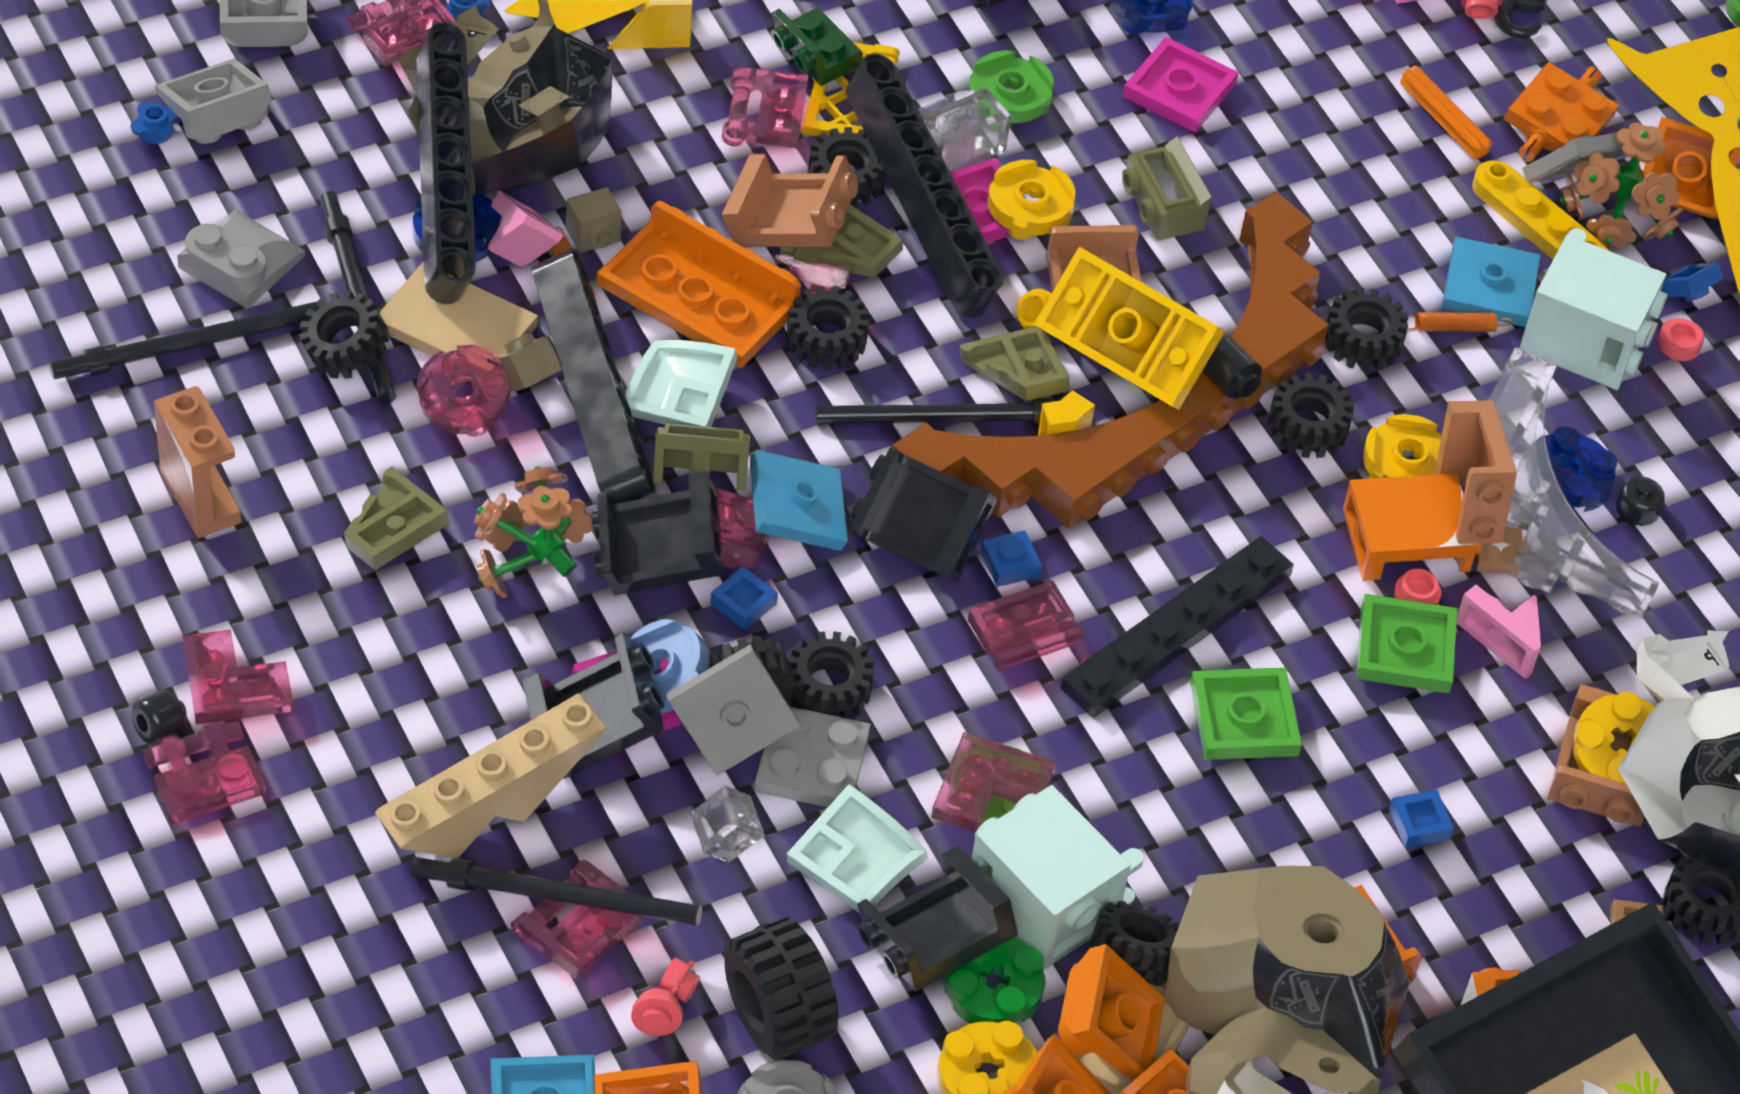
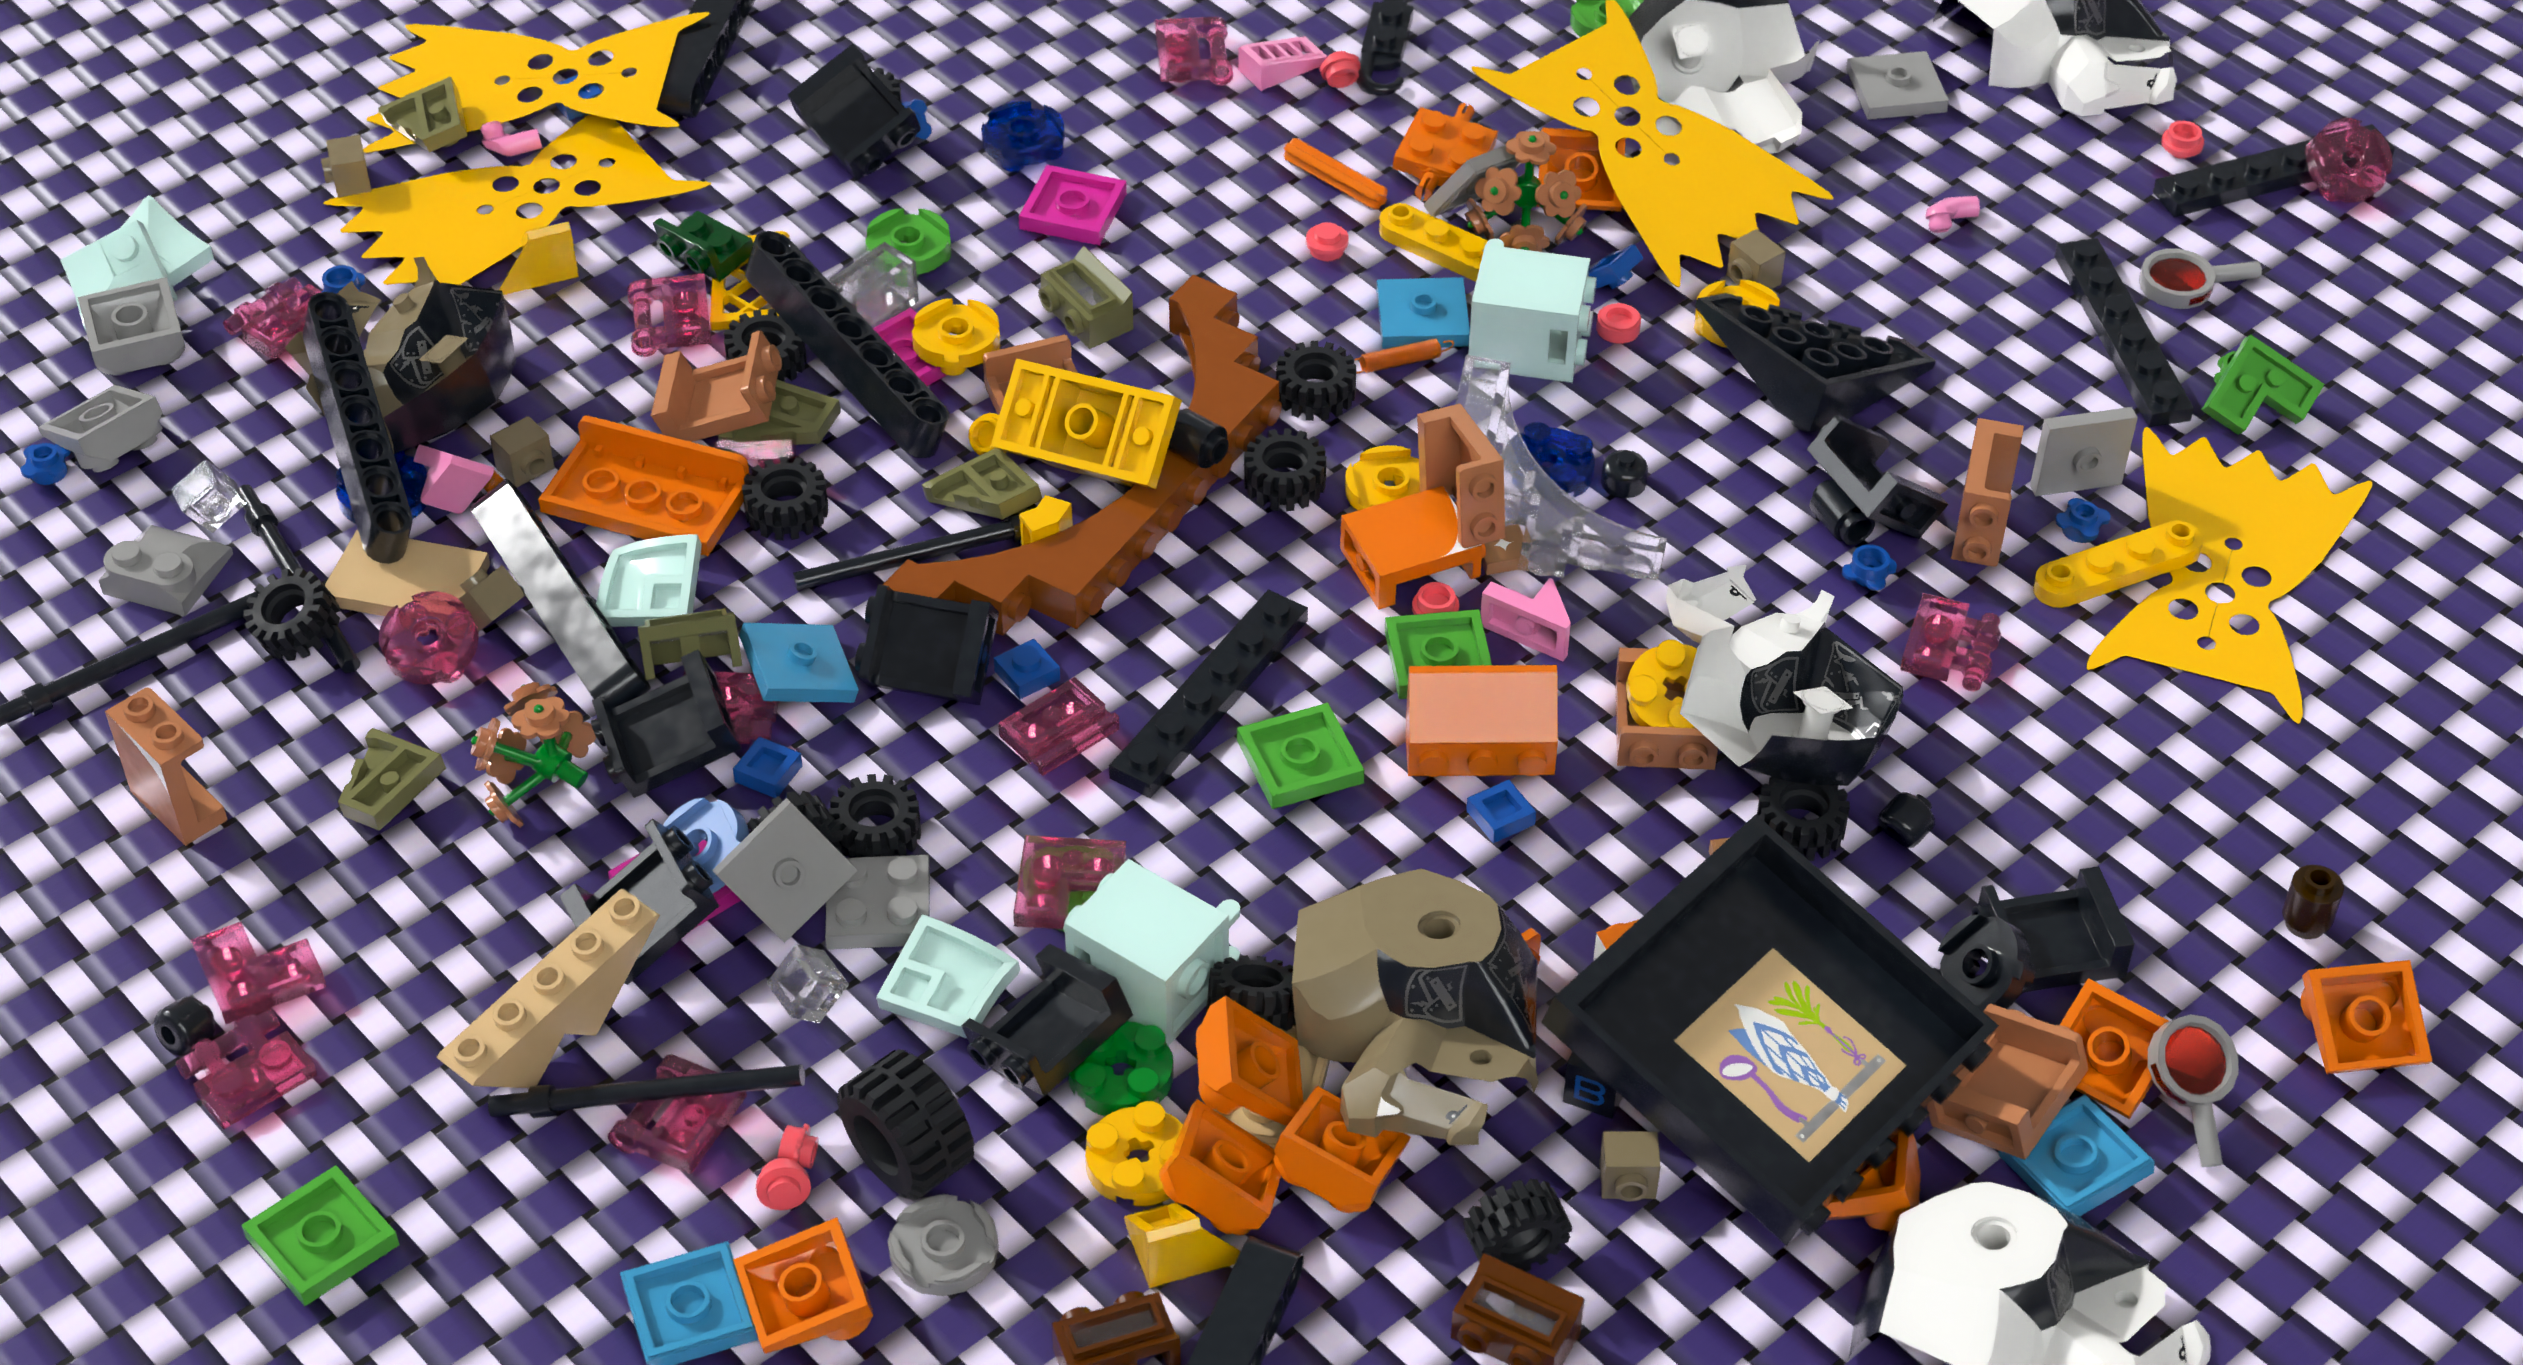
camera: 10 degrees left, 5 degrees down
none -> clear plate [171,459,247,533]
none -> bright green plate [242,1165,400,1306]
none -> coral plate [1306,222,1349,261]
none -> orange slope [1405,665,1558,777]

